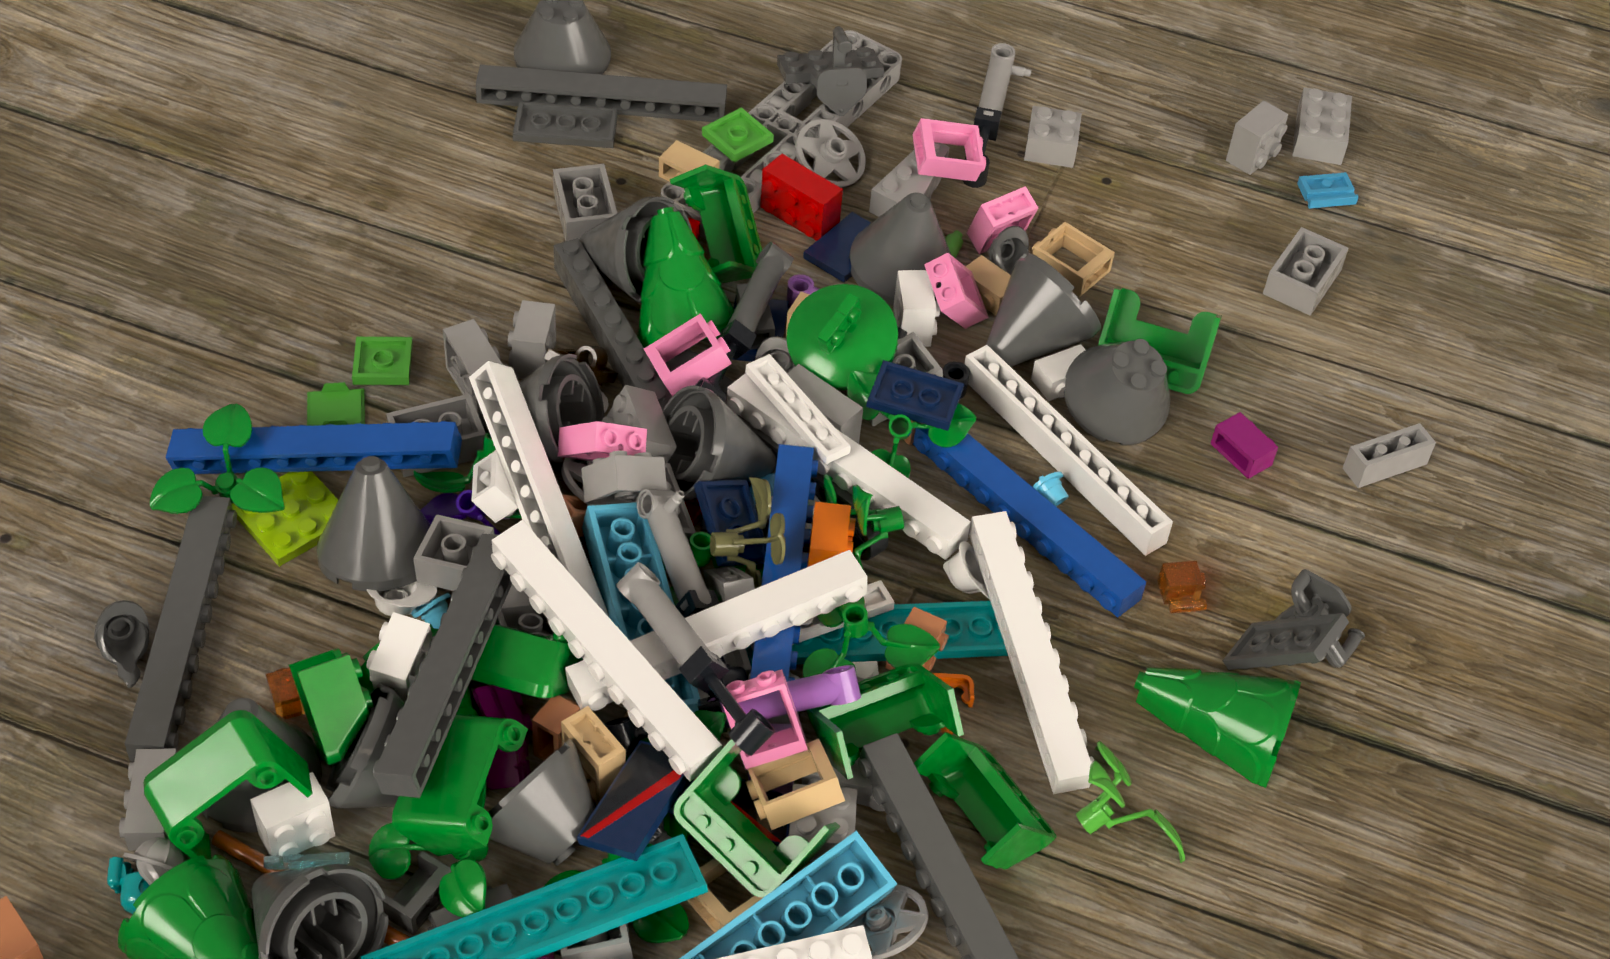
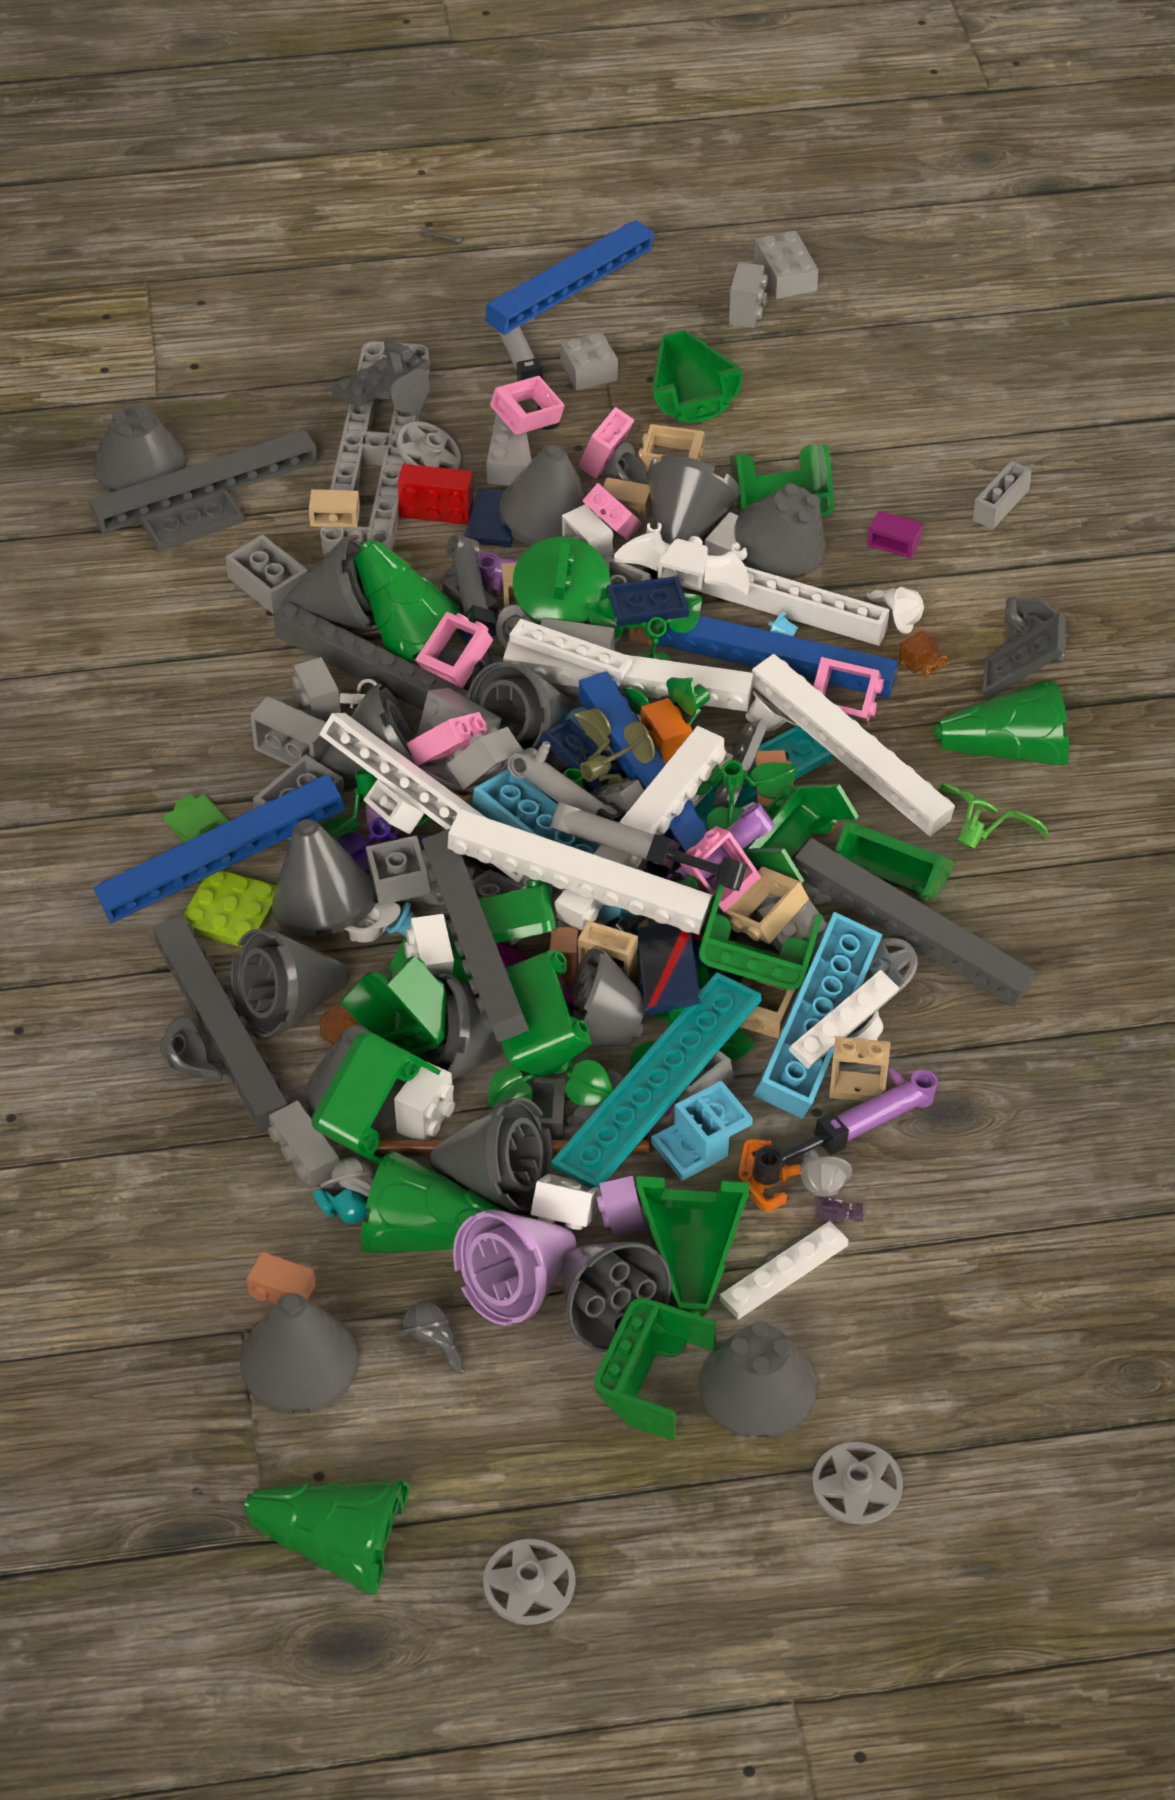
camera: 25 degrees left, 0 degrees up
green plant [150,404,285,514] -> none
clear light blue tile [264,852,350,870] -> none
bright green plate [352,336,413,385] -> none
green windscreen [670,164,762,284] -> none
bright green plate [702,108,774,162] -> none
light grey brick [1263,227,1349,316] -> none
dark azure plate [1297,172,1358,209] -> none
none -> dark grey cone [231,928,350,1037]
none -> blue brick [485,219,654,335]
none -> white torso [614,523,749,595]
none -> green cone [651,330,742,423]
none -> dark grey plate [712,719,768,808]
none -> bright pink window [813,657,884,723]
none -> white piece [866,587,924,634]

